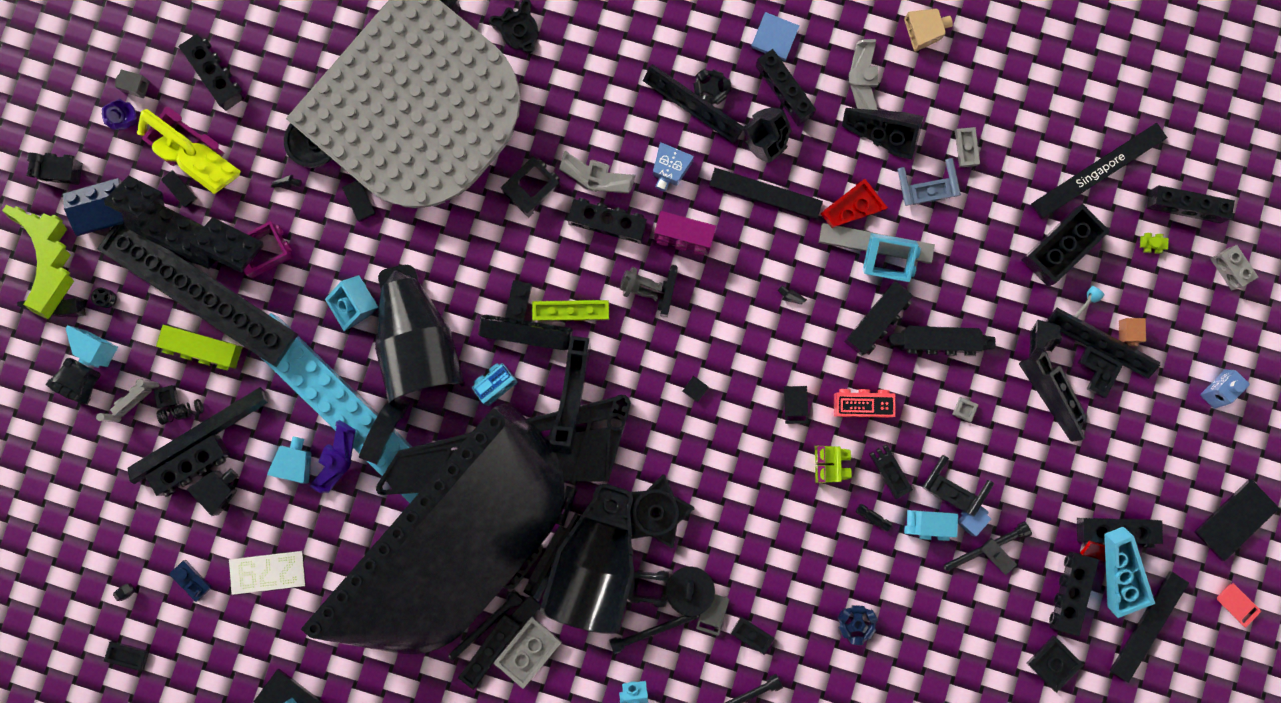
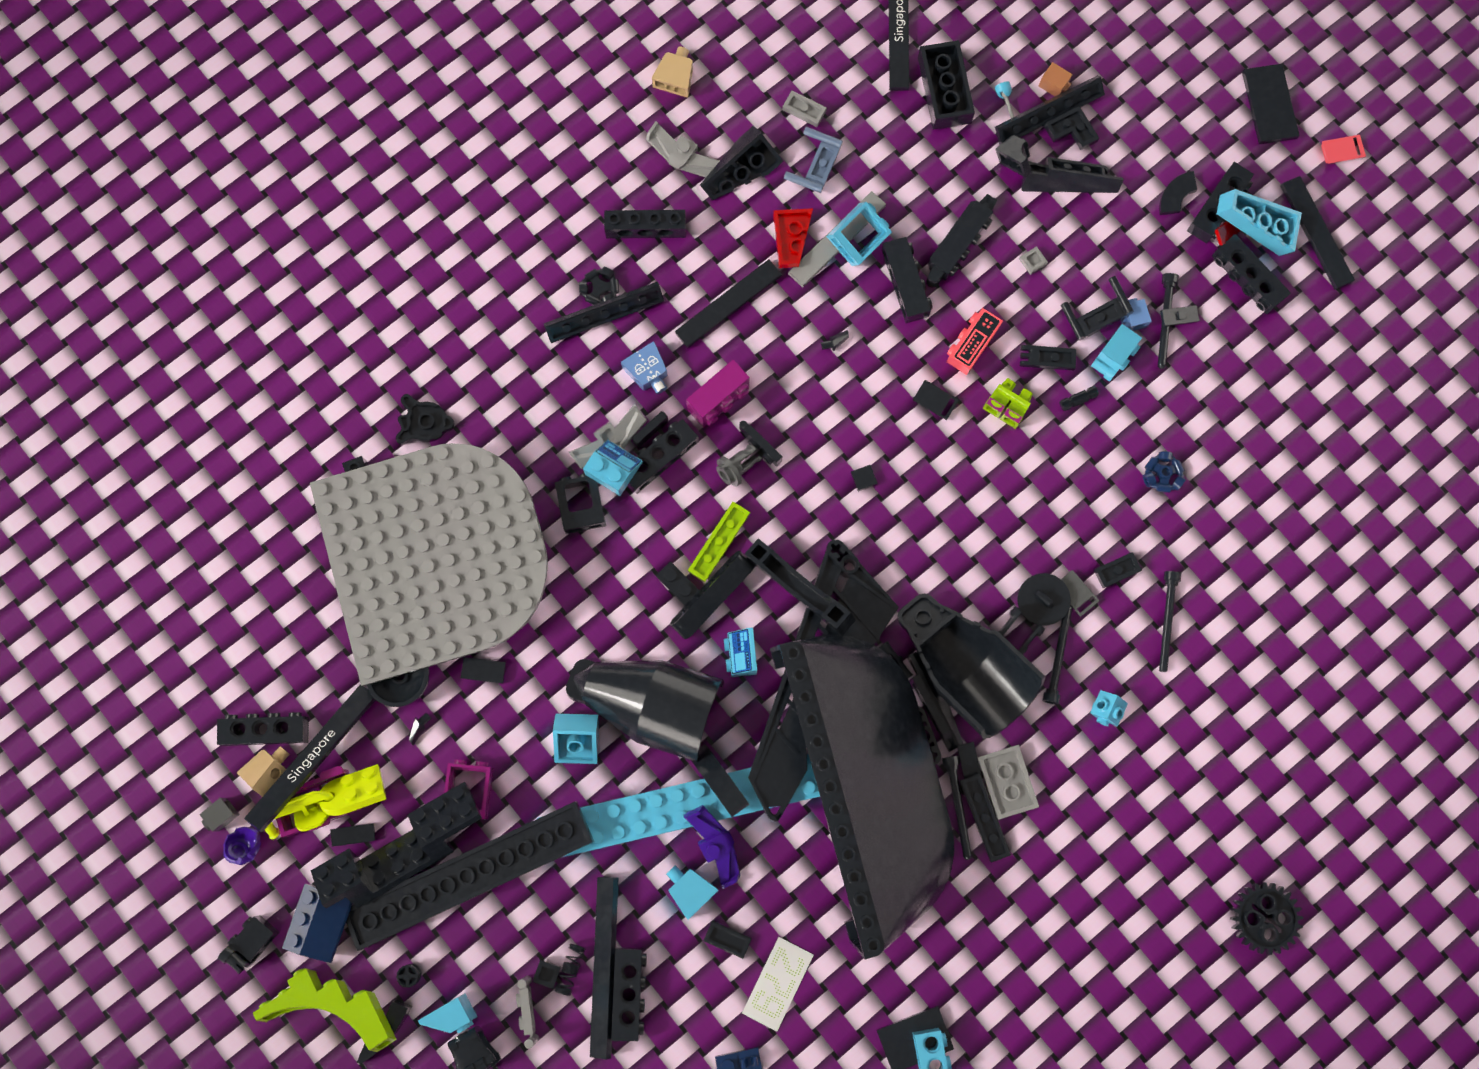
camera: 60 degrees left, 5 degrees down
lime brick [156,325,242,371] -> none
black torso [187,468,238,516] -> none
black plate [630,474,695,548] -> none
black brick [743,107,792,163] -> none
medium blue tile [751,12,800,61] -> none
black tile [1026,635,1084,693] -> none
lime piece [1140,233,1169,254] -> none
medium blue torso [1200,369,1250,409] -> none
none -> tan torso [237,746,290,797]
none -> black tile [244,684,376,832]
none -> medium azure slope [583,440,643,496]
none -> black tile [633,411,668,449]
none -> black tile [703,920,752,959]
none -> black tile [1159,171,1197,215]

